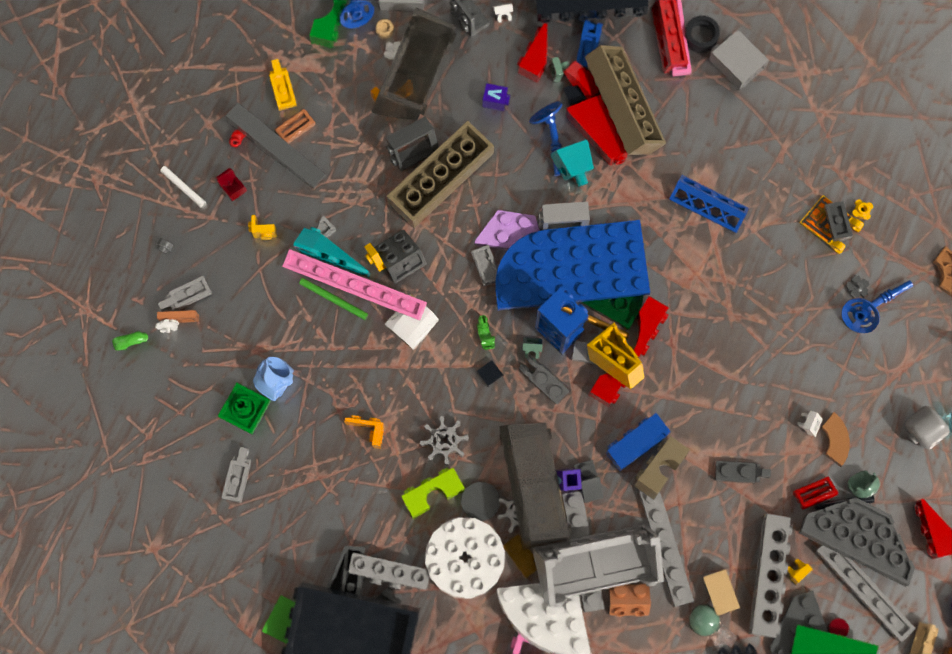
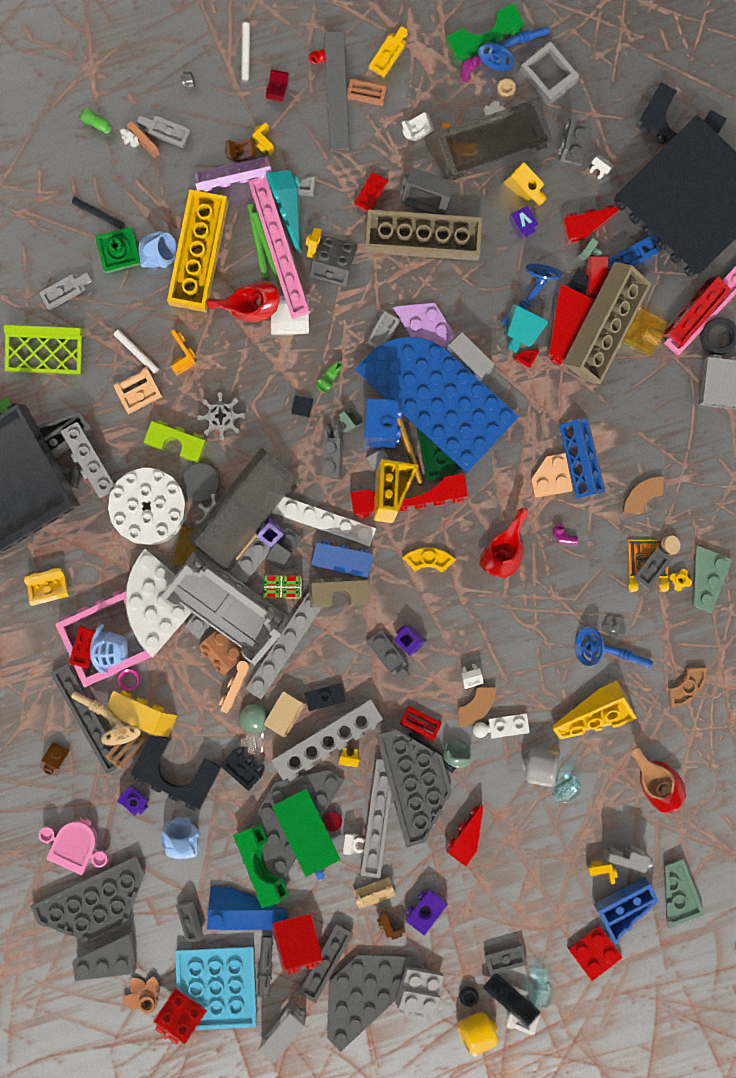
camera: 50 degrees right, 10 degrees up
none -> lime fence [4,325,84,374]
none -> black bar [72,197,125,229]
none -> white bar [113,329,159,374]
none -> light nougat plate [113,367,162,414]
none -> yellow brick [167,189,229,312]
none -> lavender plate [194,155,272,192]
none -> red hat [205,281,280,322]
none -> light nougat plate [219,661,250,713]
none -> reddish brown bracket [225,137,256,163]
none -> bright green bar [251,212,281,286]
none -> white plate [262,491,376,547]
none -> piece [263,575,303,599]
none -> black plate [304,683,346,712]
none -> white tile [343,833,366,855]
none -> red plate [354,171,388,213]
none -> dark purple brick [393,625,428,656]
none -> white bracket [402,112,434,141]
none -> yellow tile [402,547,456,573]
none -> magenta arm [460,56,481,82]
none -> white plate [473,713,530,738]
none -> red hat [479,507,528,578]
none -> yellow torso [503,162,547,206]
none -> red tile [513,349,539,369]
none -> light nougat plate [531,453,573,498]
none -> yellow wedge [552,681,637,739]
none -> magenta arm [553,524,578,546]
none -> clear yellow plate [622,308,669,357]
none -> medium nougat tile [623,477,664,514]
none -> tan tile [661,536,680,555]
none -> sand green wing [693,545,732,613]

